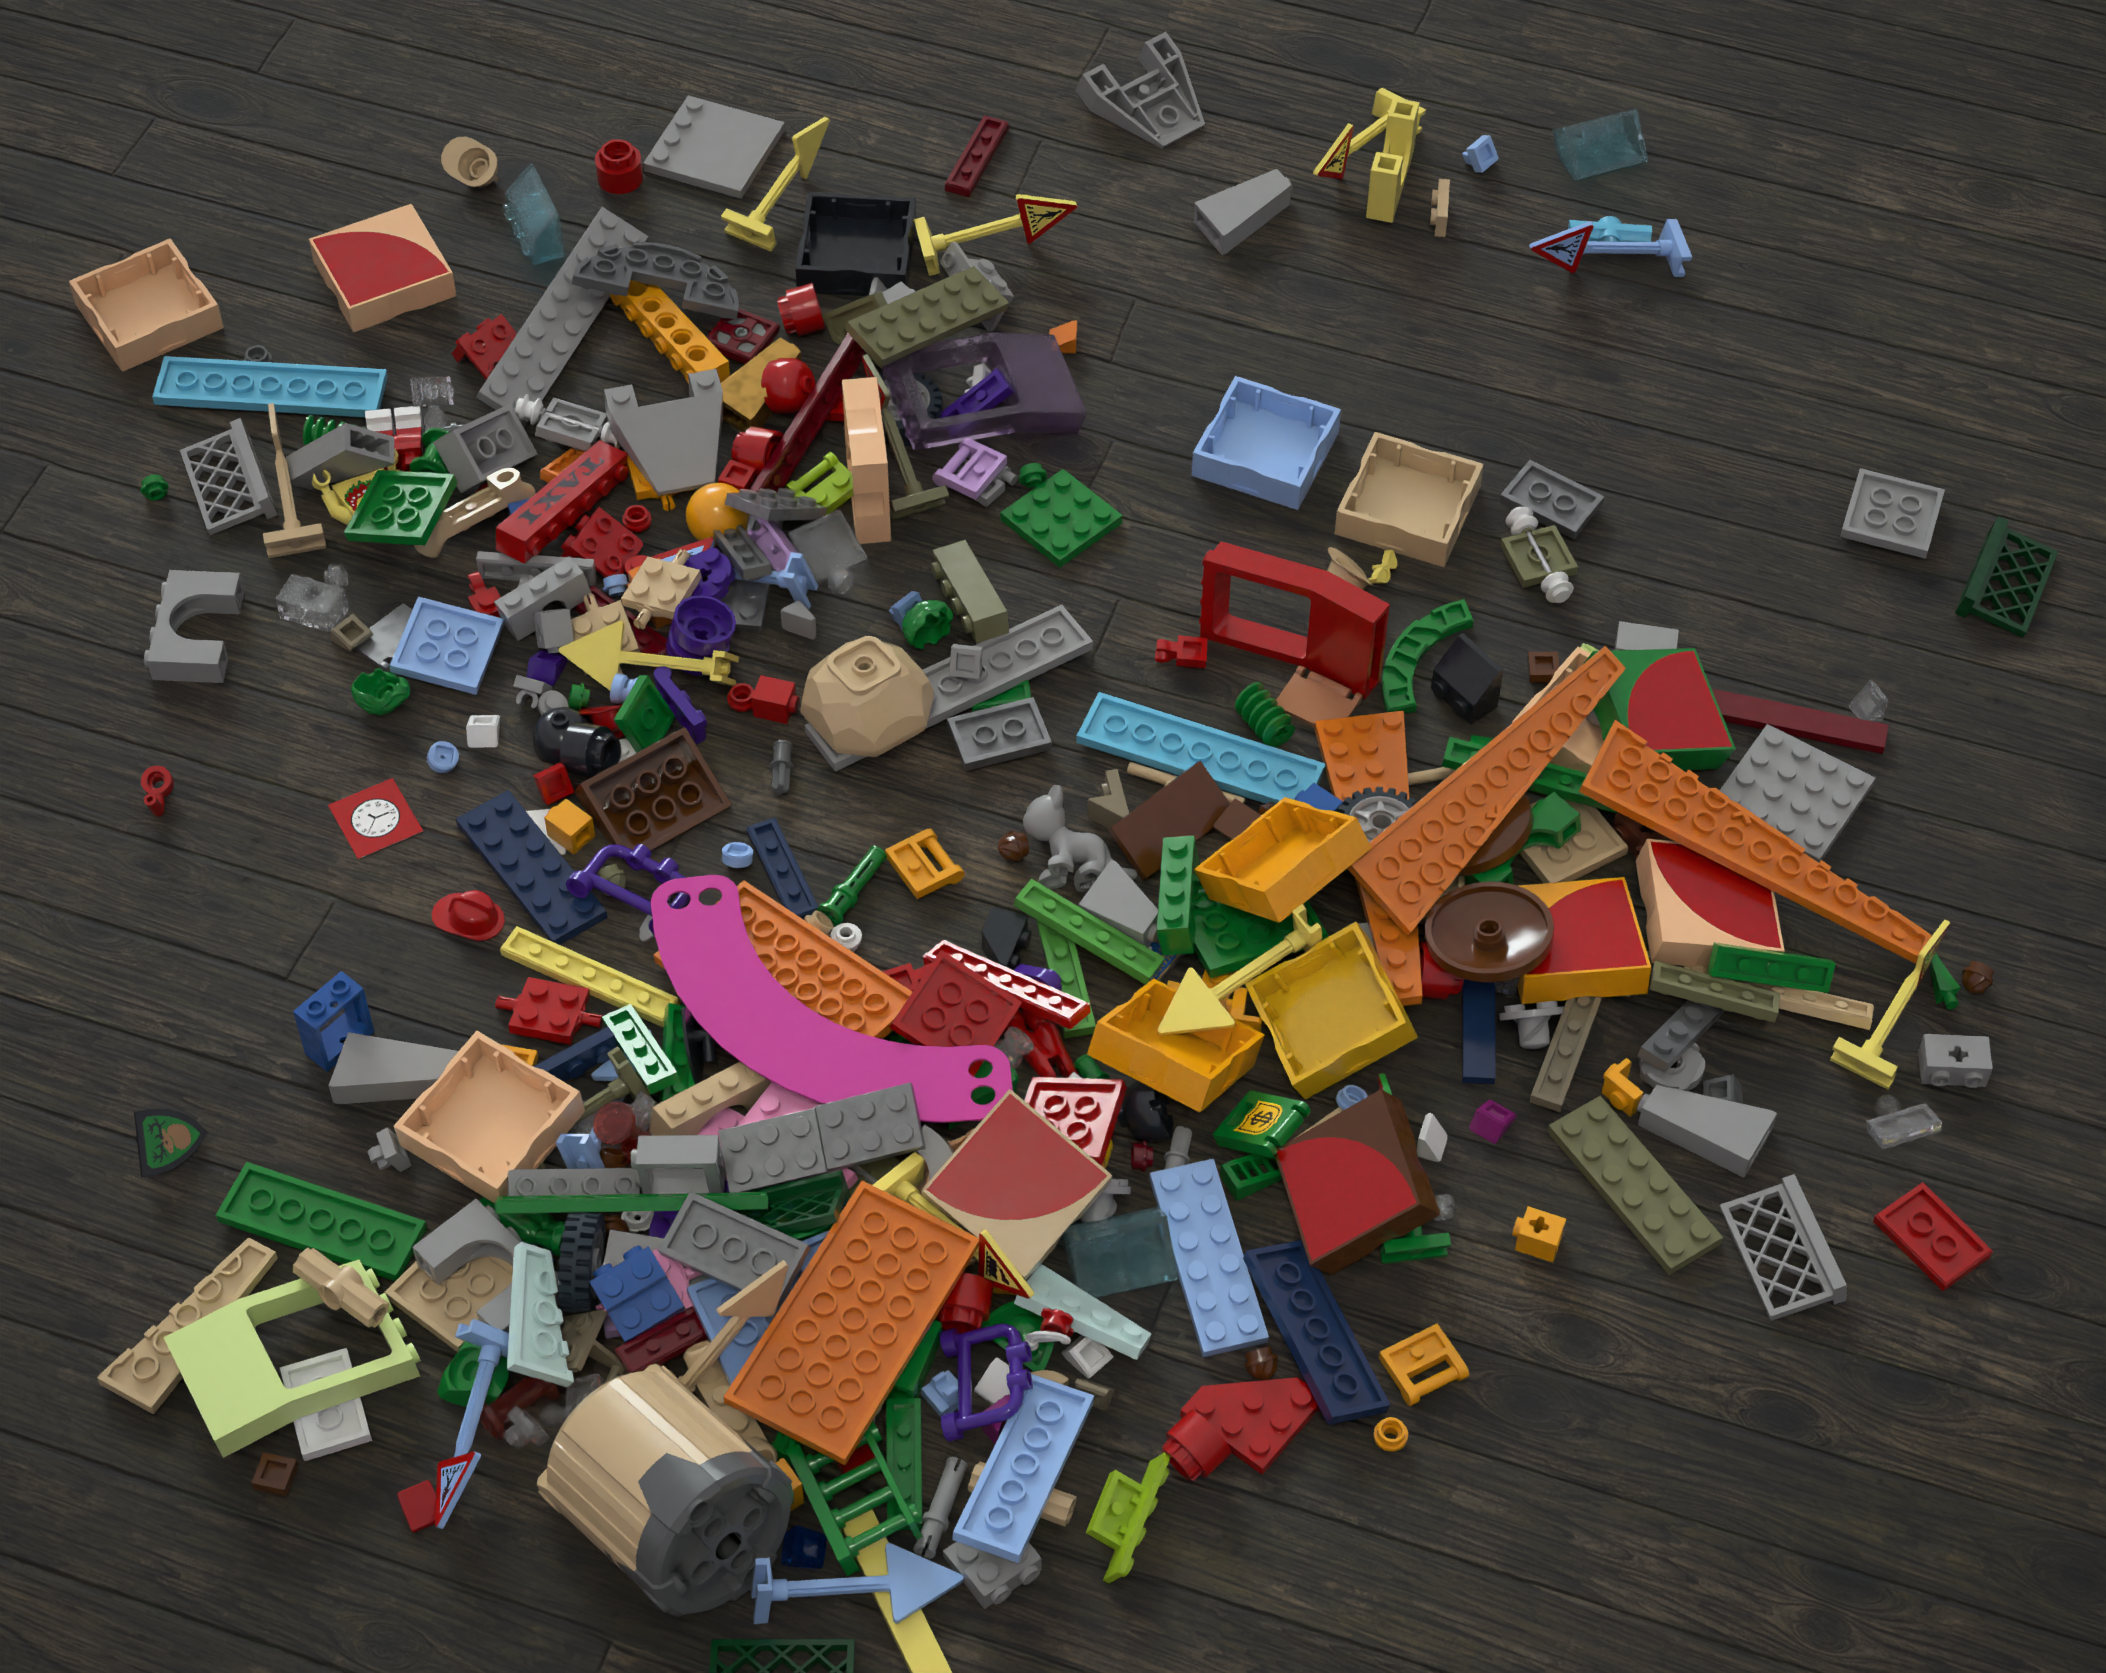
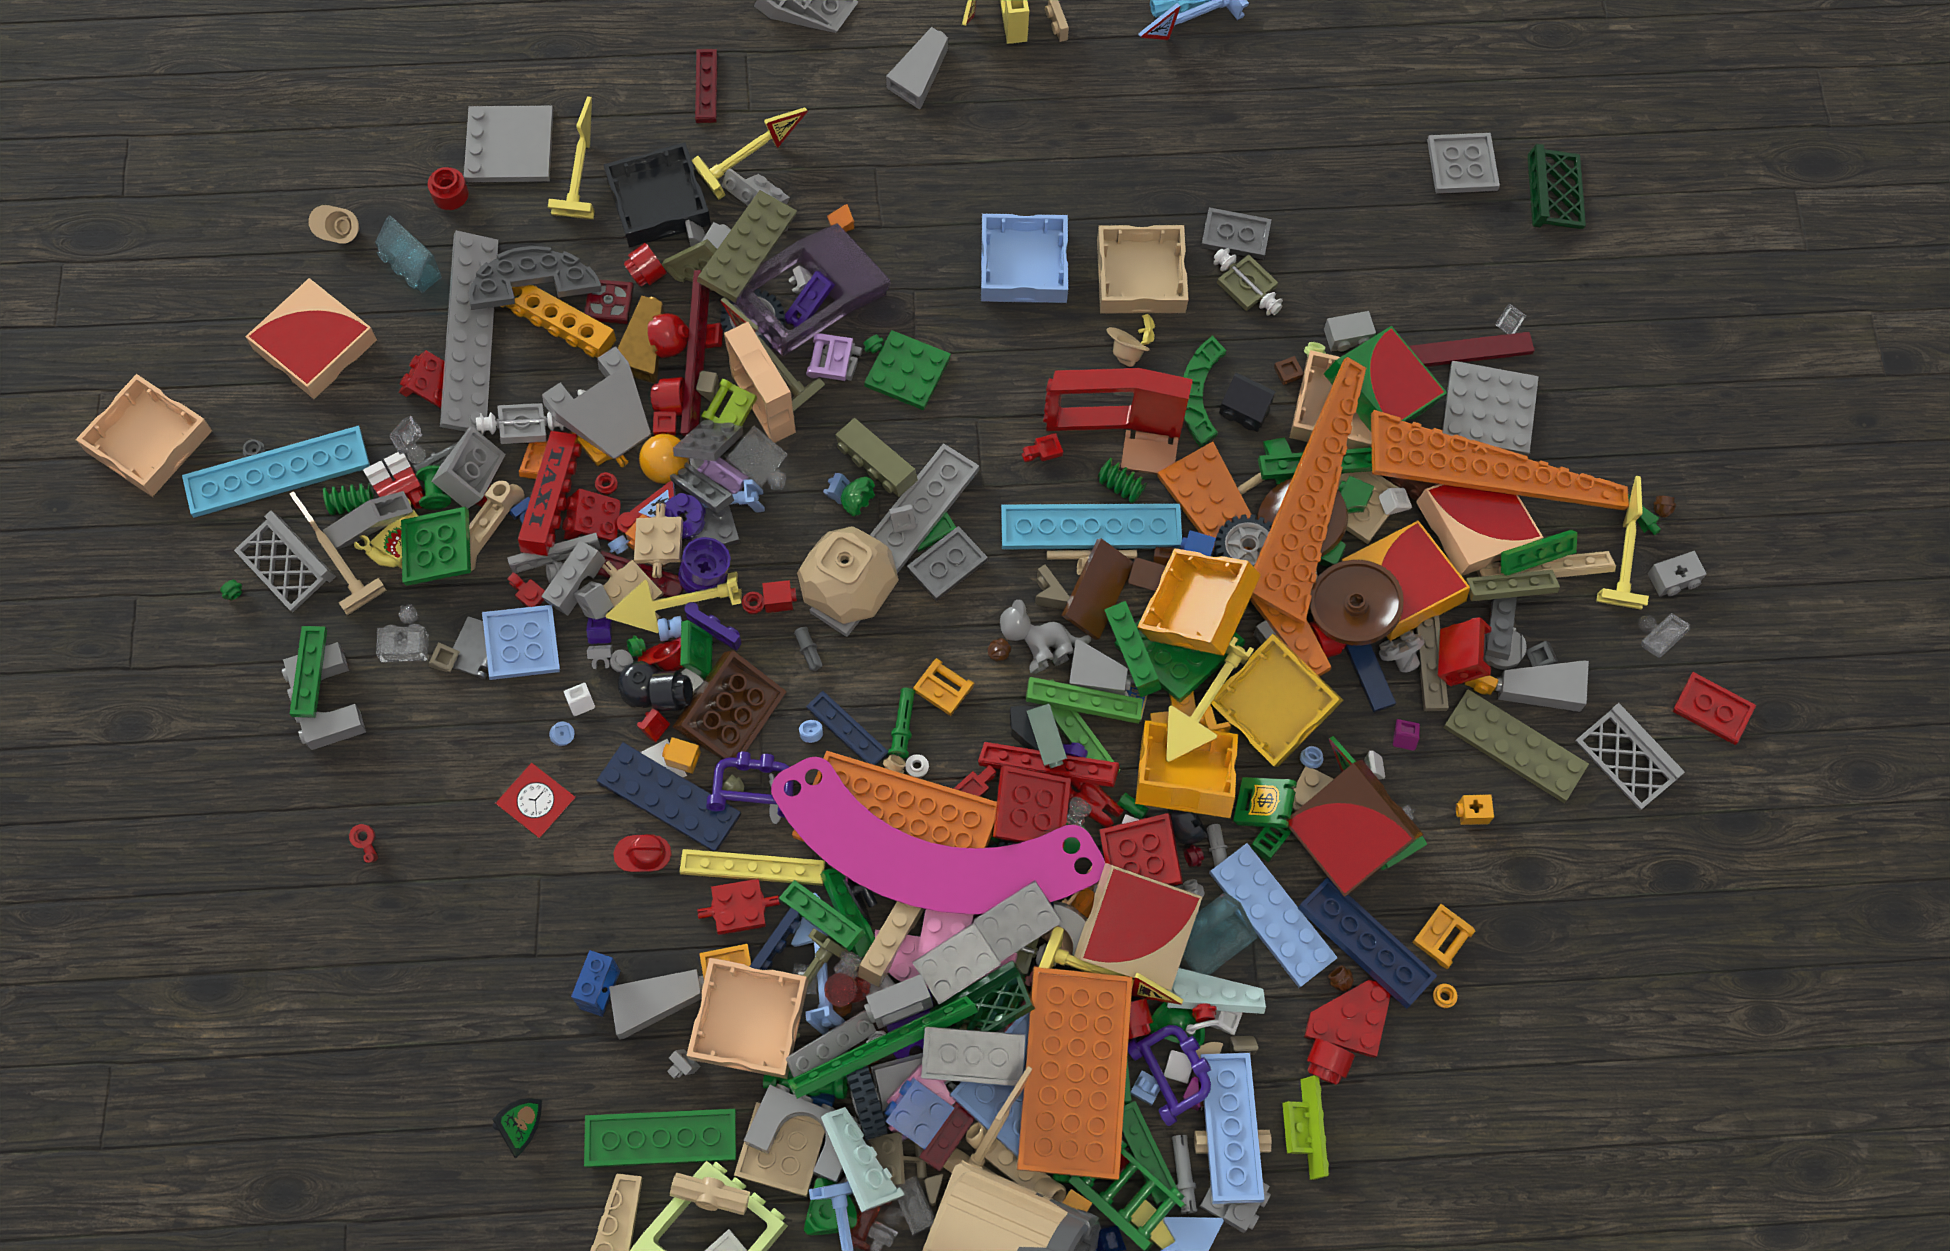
camera: 25 degrees left, 15 degrees up
green hair [351,668,410,716] -> none
light grey slope [781,600,817,640] -> none
none -> green plate [290,626,327,718]
none -> dark tan slope [696,371,719,402]
none -> sand green slope [1027,704,1067,768]
none -> white slope [1379,488,1412,515]
none -> red panel [1438,617,1491,686]

